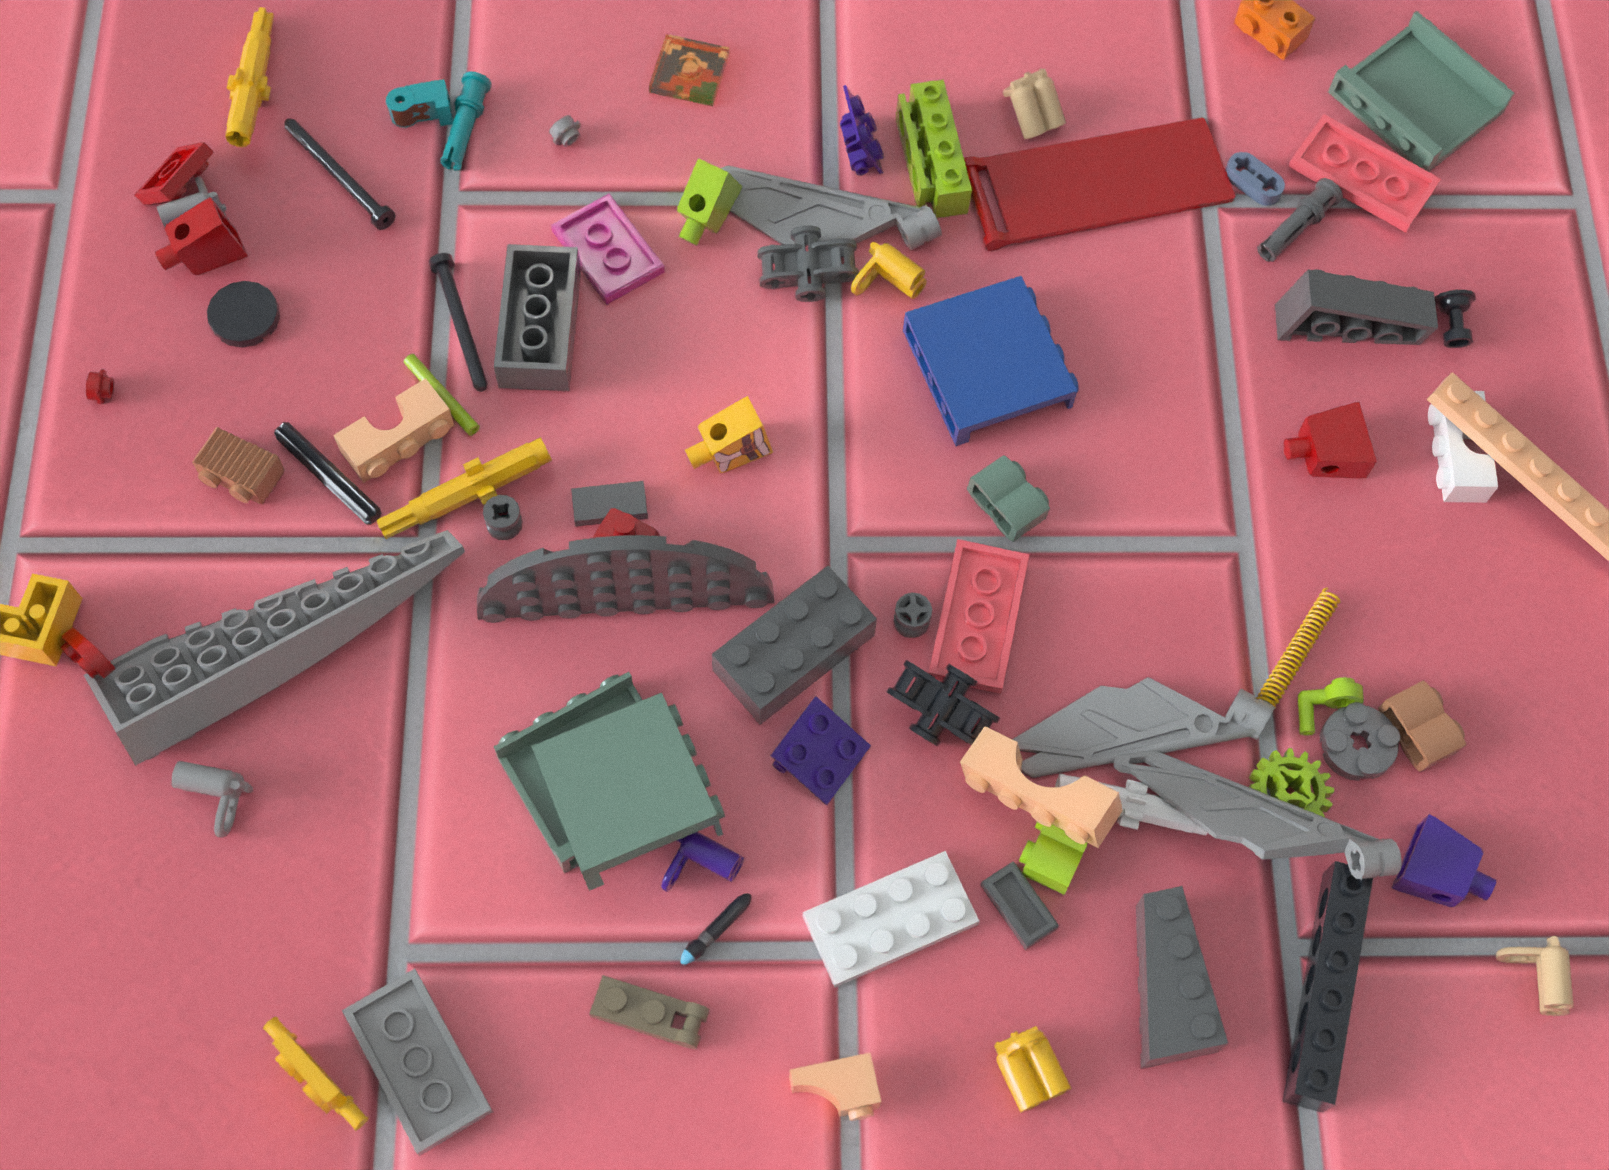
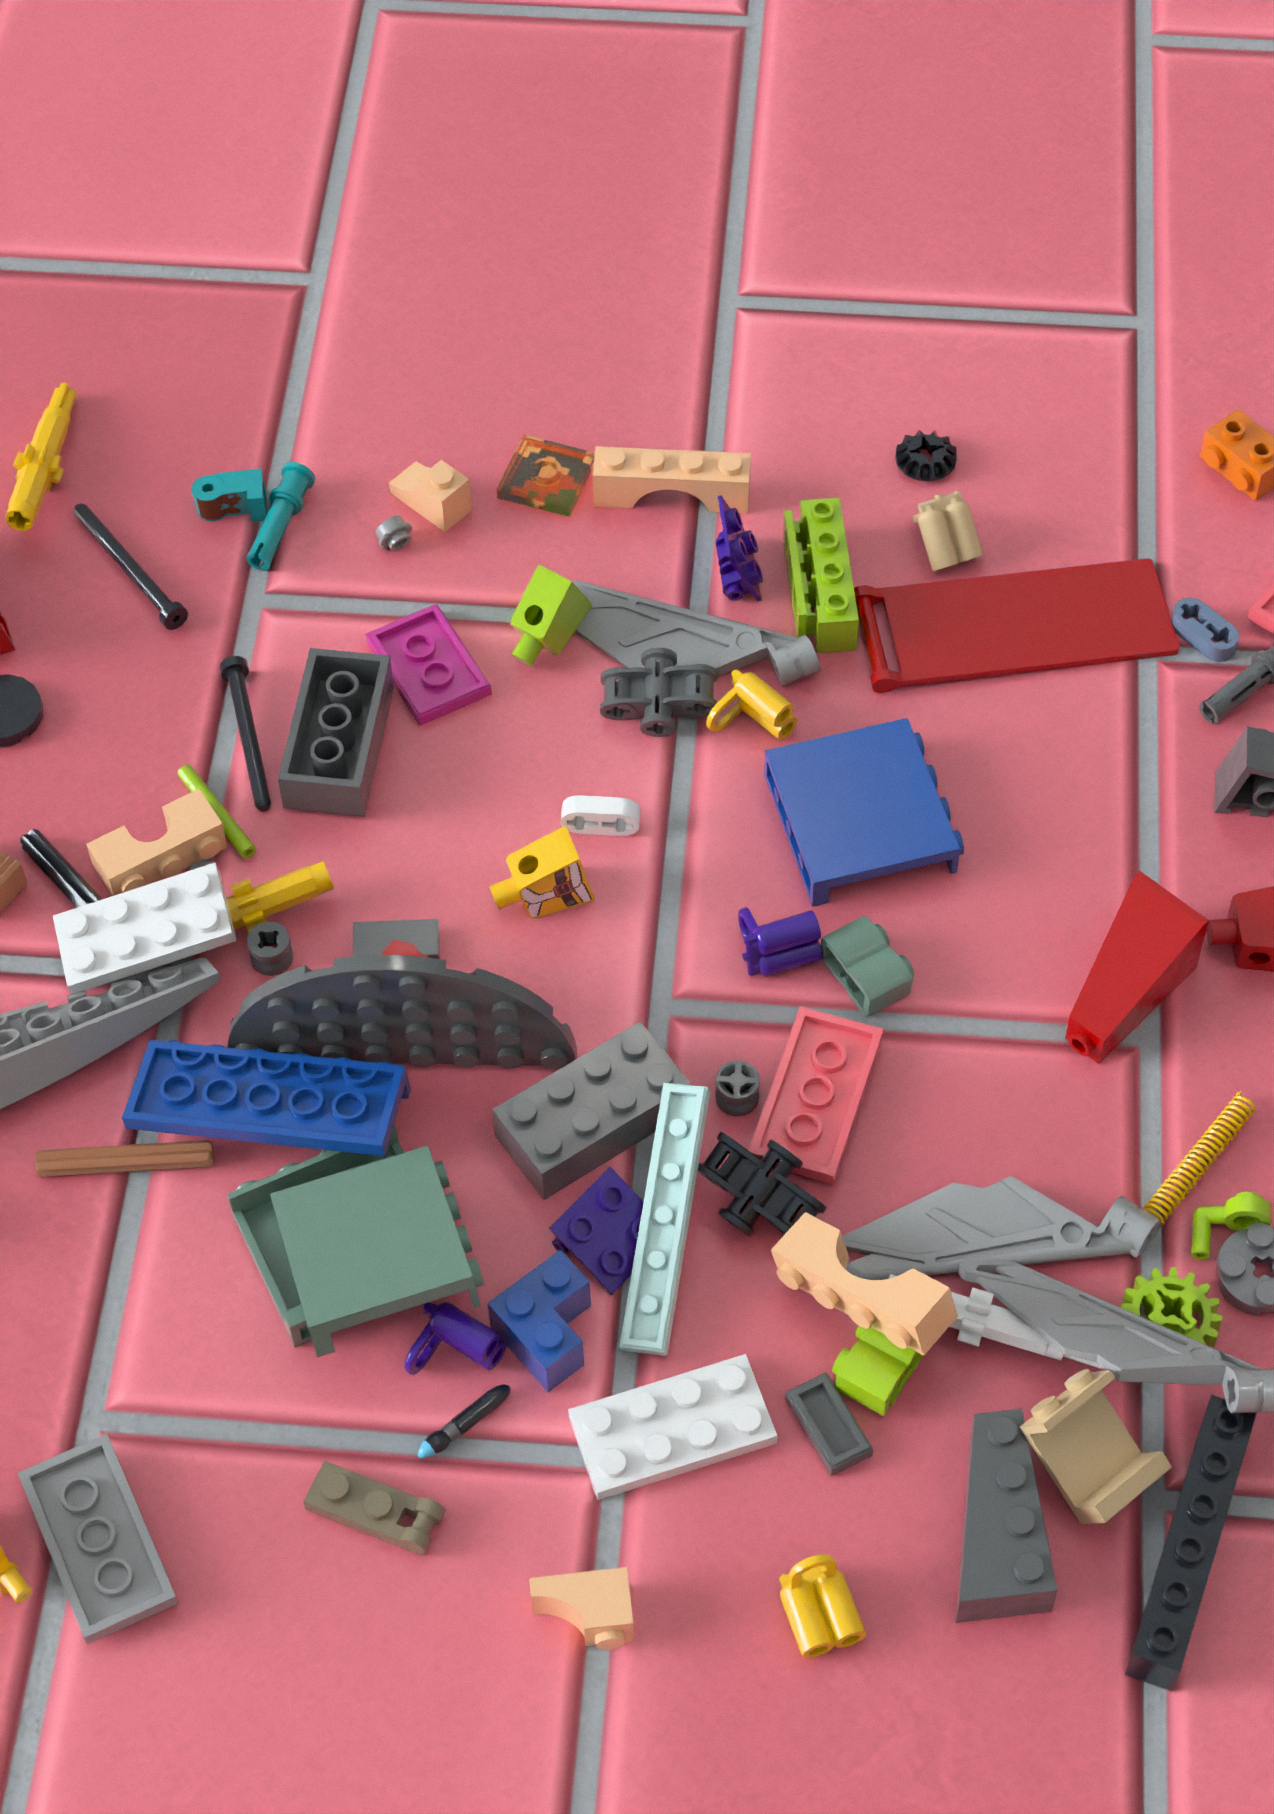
camera: 10 degrees right, 10 degrees down
none -> nougat axle [35,1140,214,1177]
none -> white plate [53,863,237,994]
none -> blue bracket [122,1040,411,1156]
none -> light nougat arch [389,460,472,532]
none -> blue brick [488,1249,591,1392]
none -> white beam [560,795,641,836]
none -> light nougat arch [593,446,751,514]
none -> light aqua tile [619,1083,710,1356]
none -> dark purple piece [738,907,822,977]
none -> black gear [895,430,957,481]
none -> tan panel [1020,1369,1172,1524]
none -> red slope [1065,871,1209,1064]

